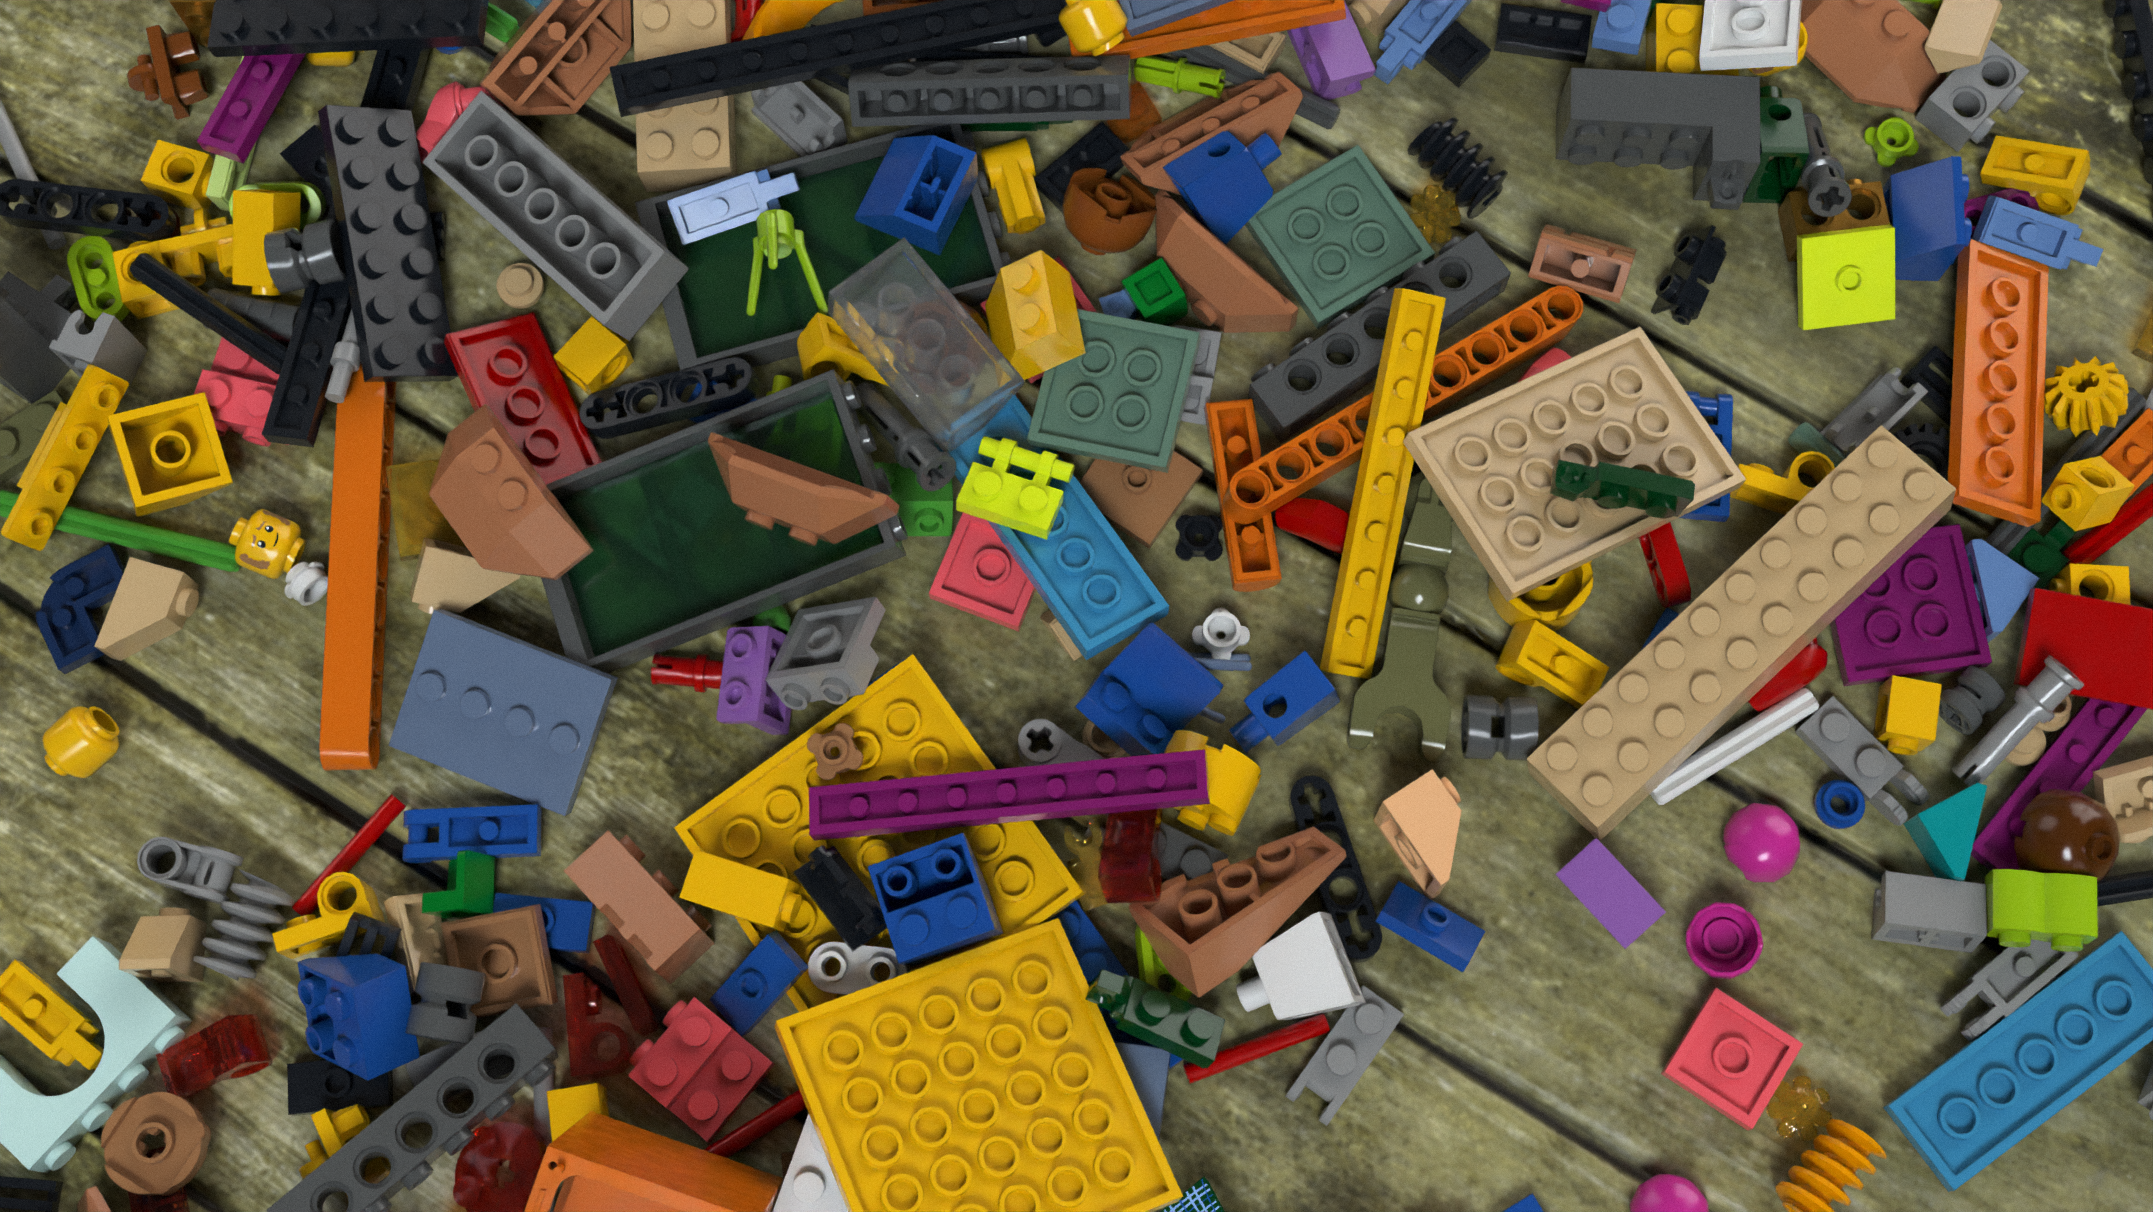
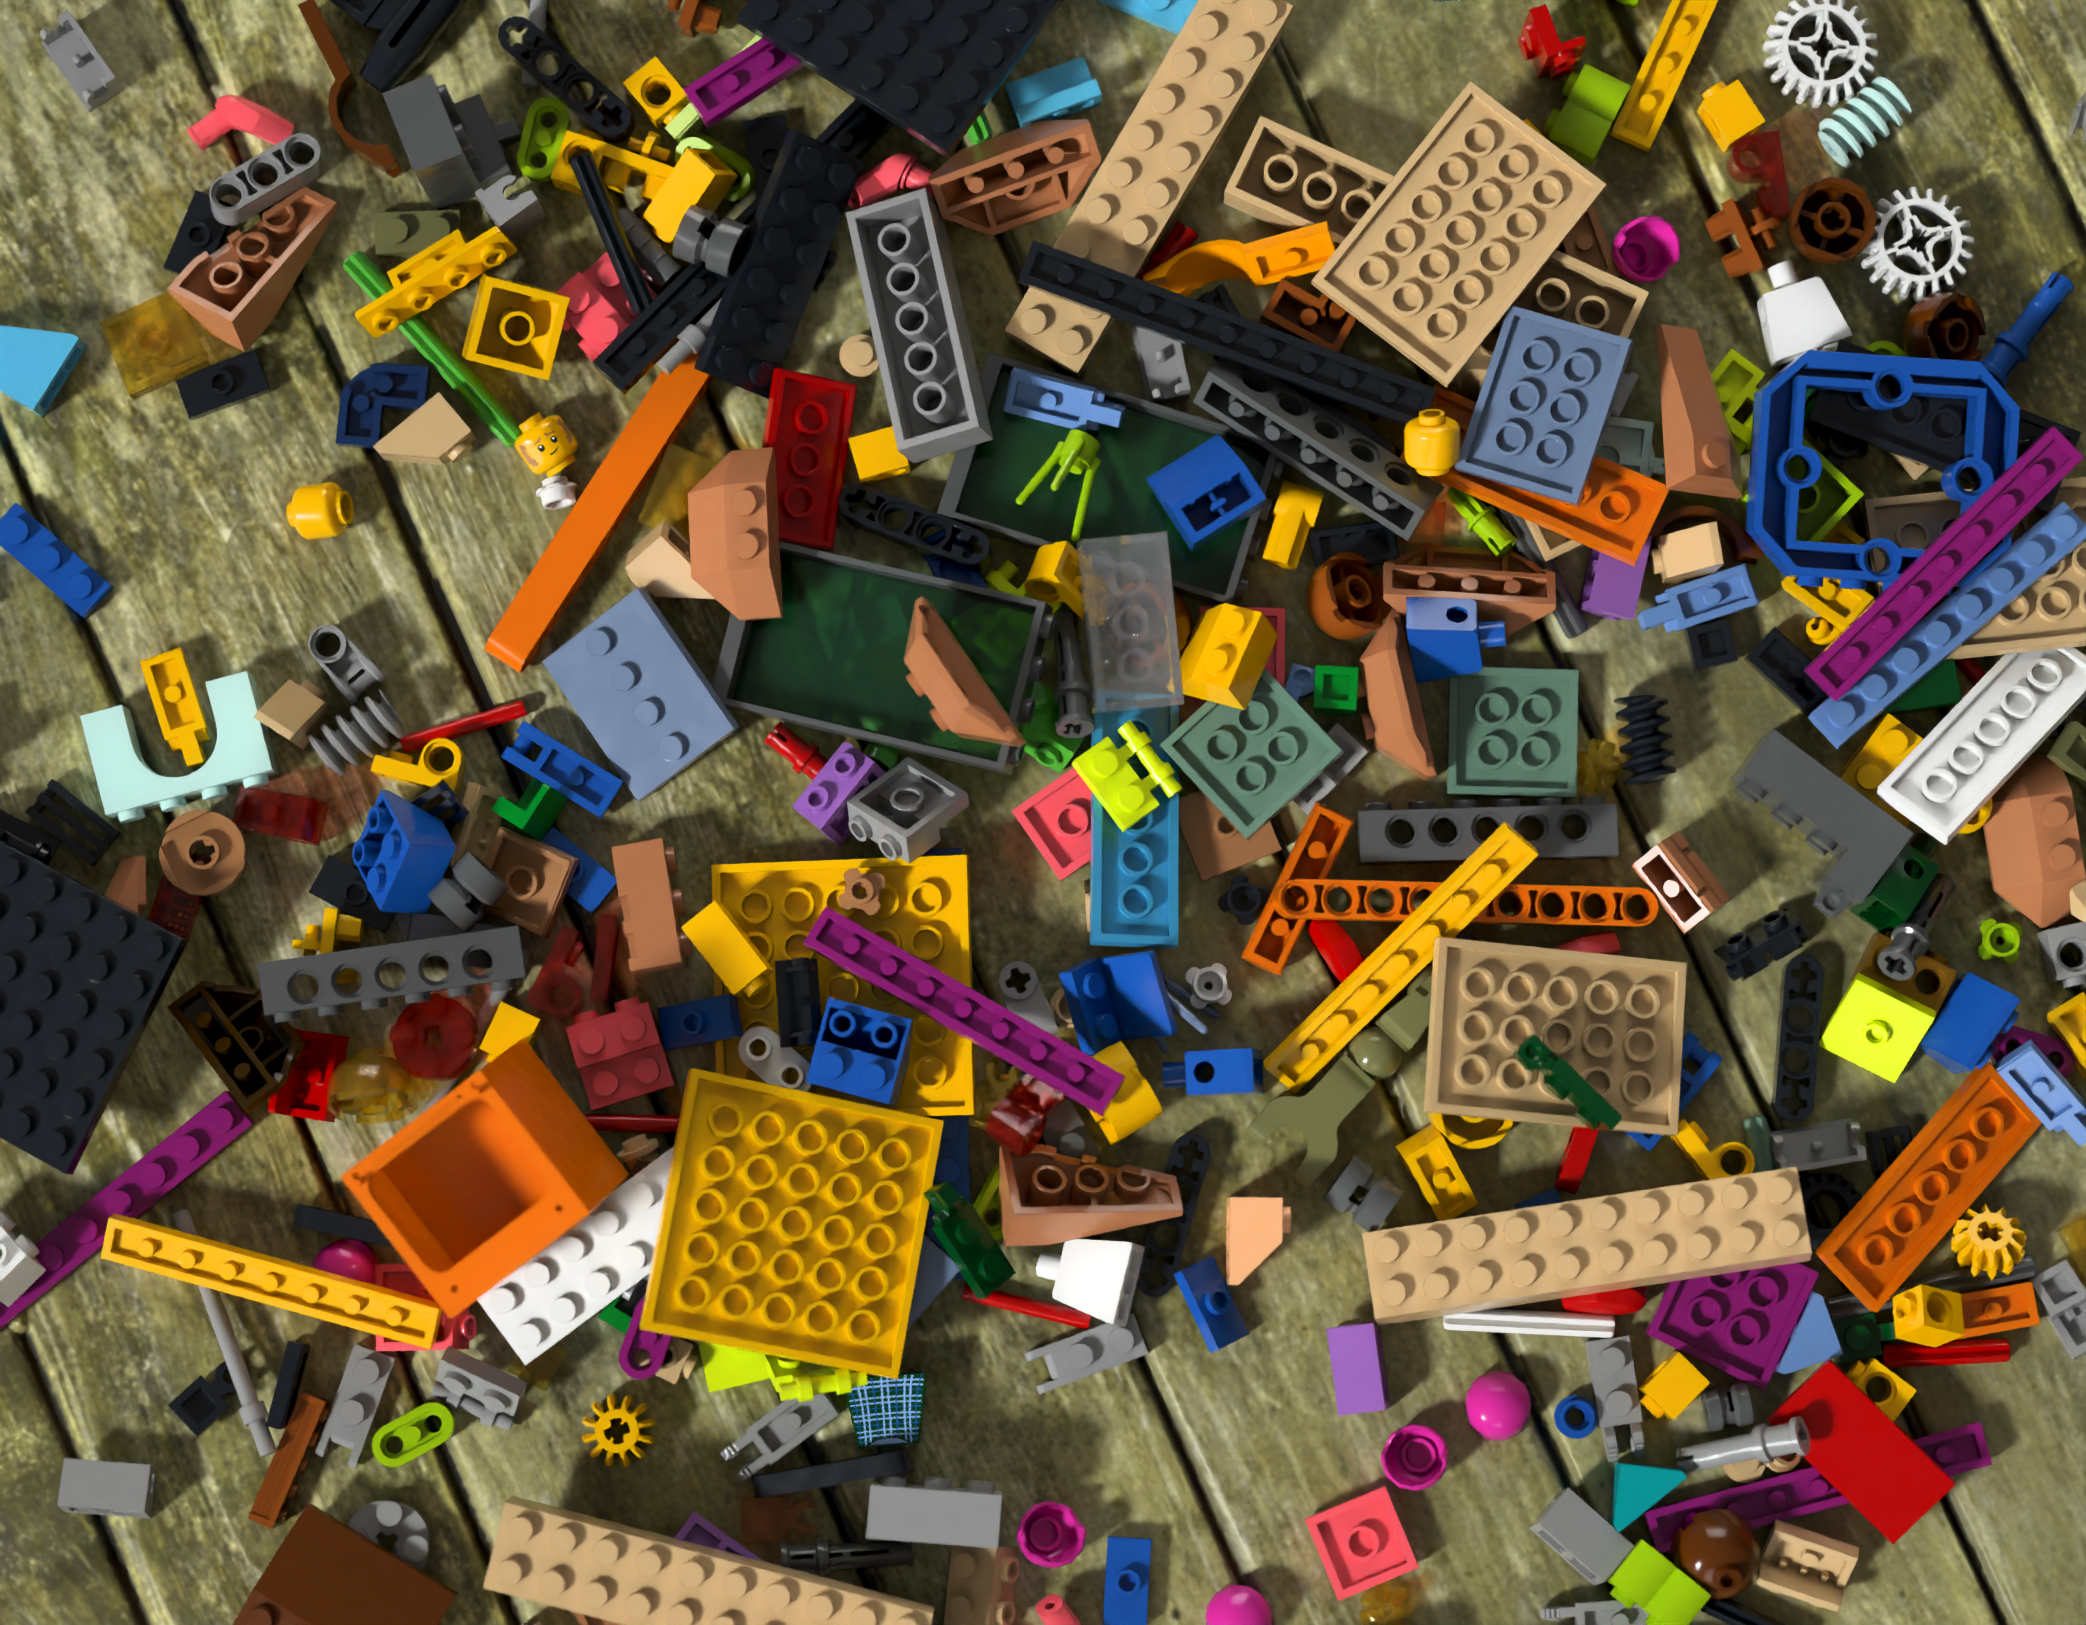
camera: 30 degrees right, 10 degrees up
none -> tan plate [617,1134,659,1170]
none -> black beam [1772,955,1824,1123]

